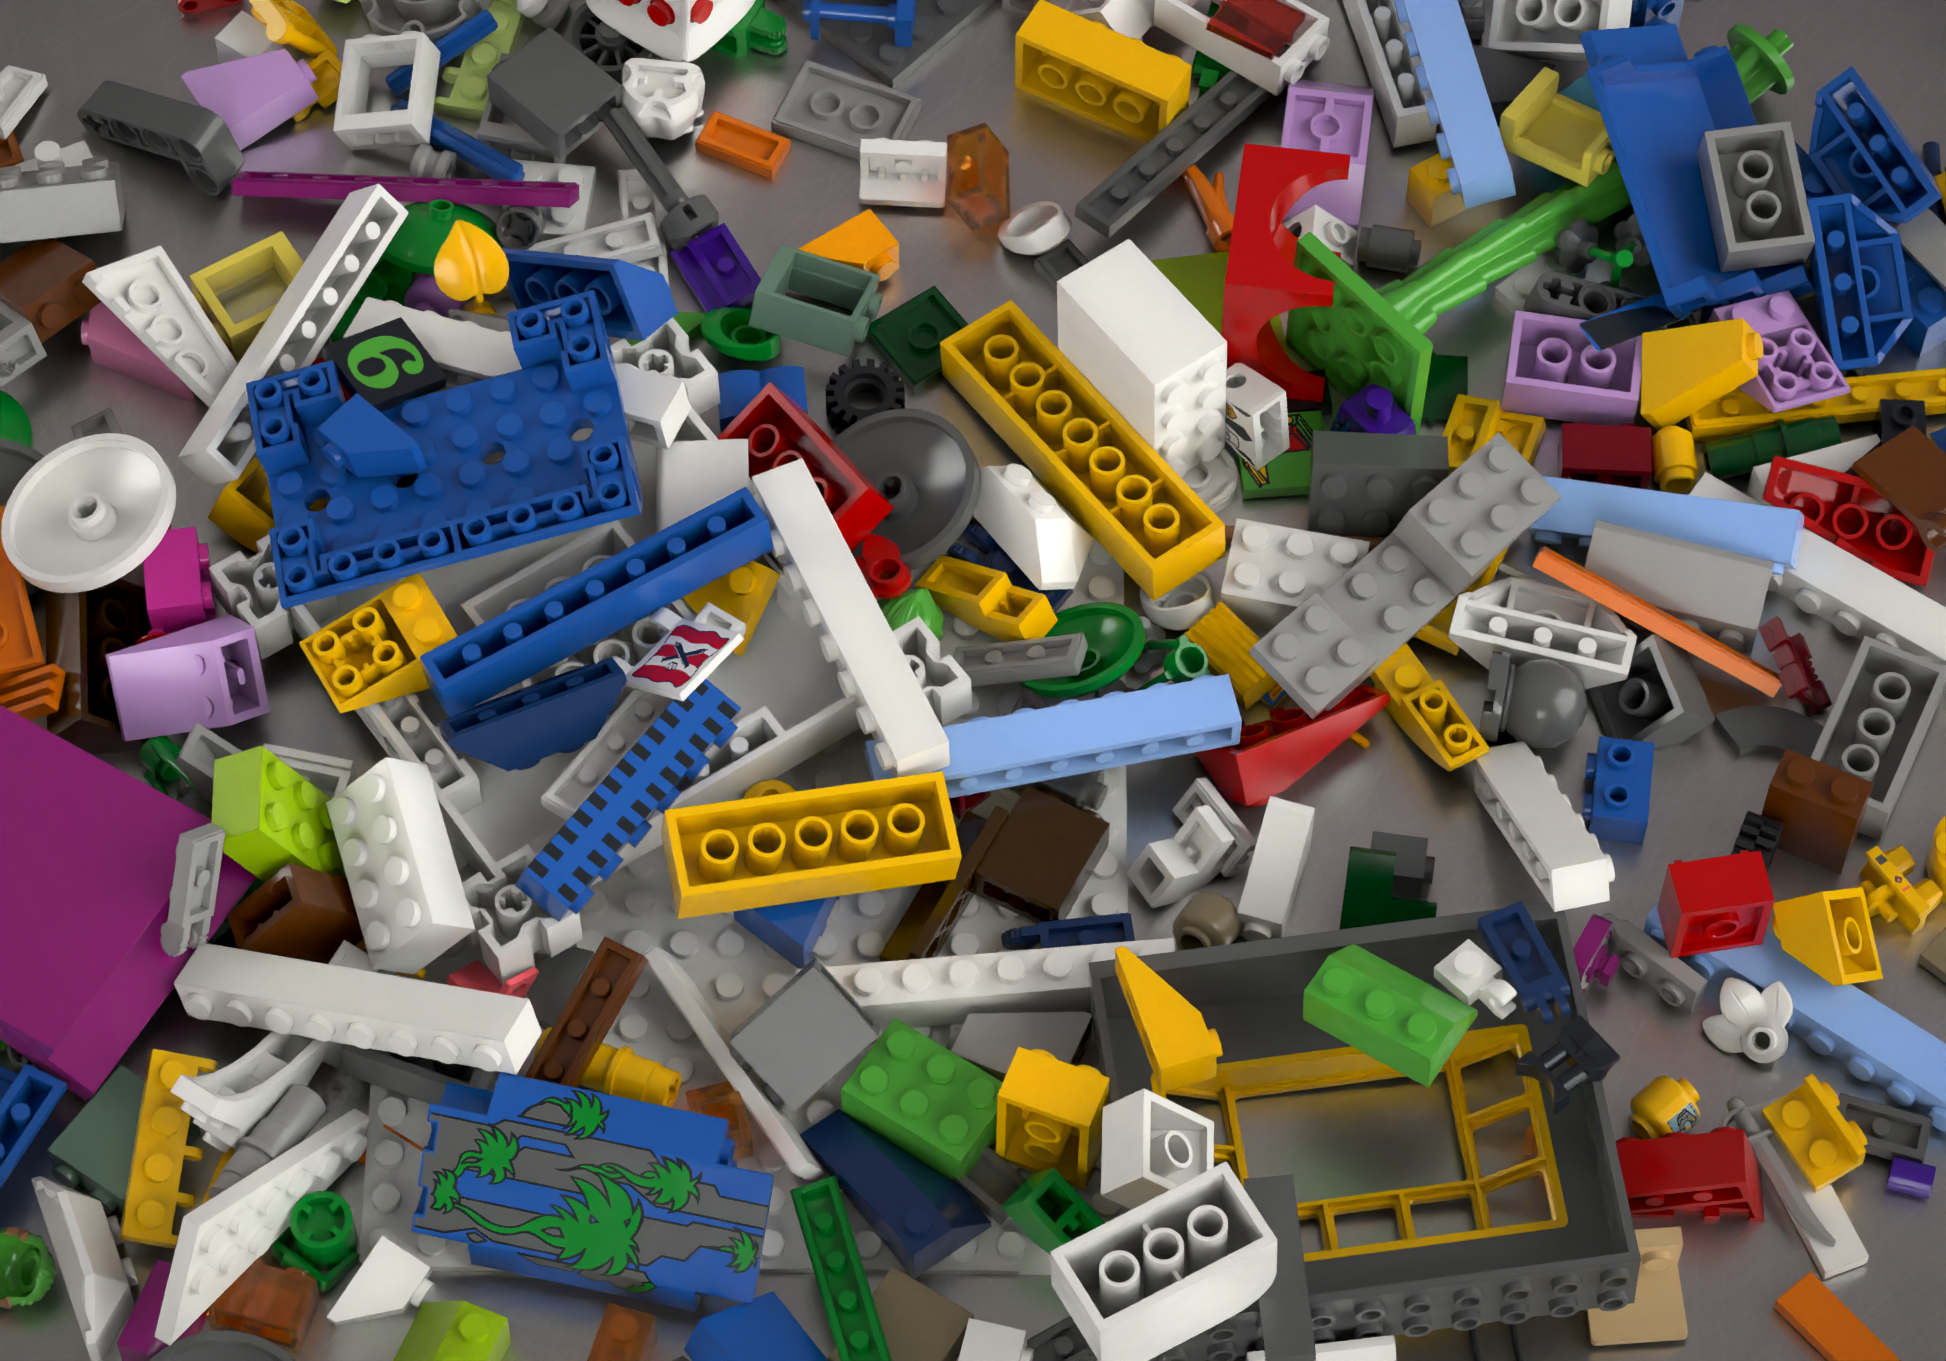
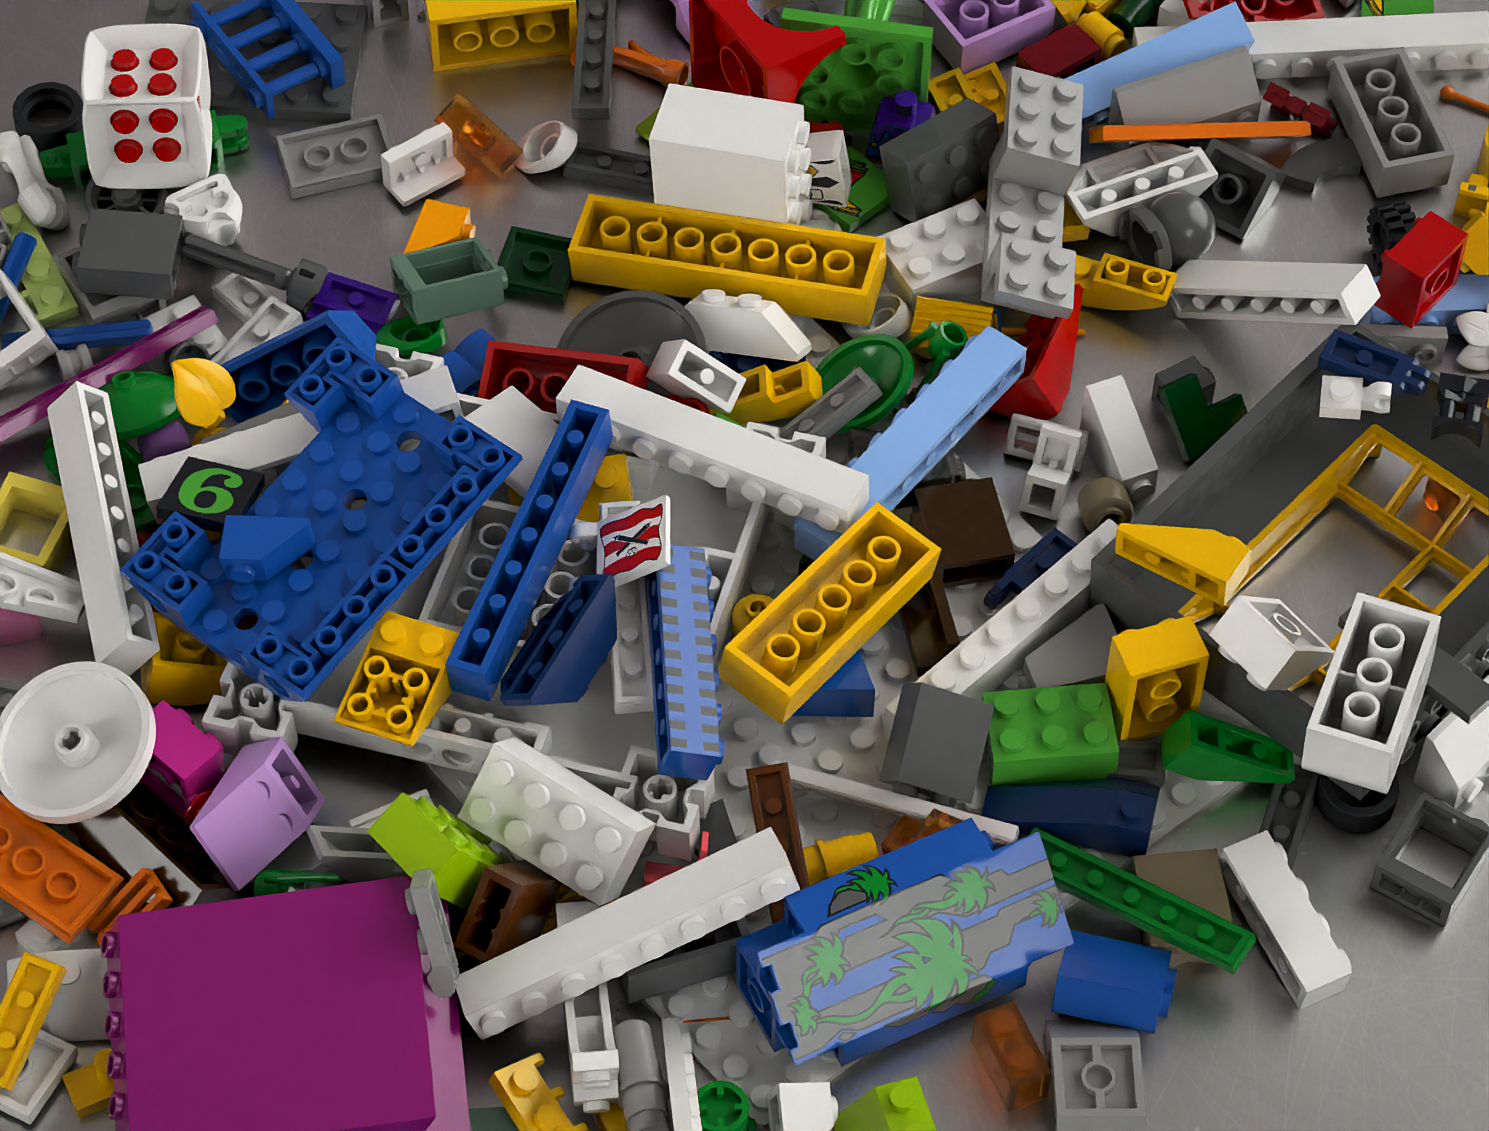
camera: 40 degrees left, 5 degrees down
orange tile [695,110,791,180] -> none
black tyre [825,358,905,435] -> none
bright green slope [1303,943,1478,1088] -> none
blue brick [1581,736,1655,845] -> none
reddish brown brick [1761,748,1874,874] -> none
none -> white slope [646,339,746,414]

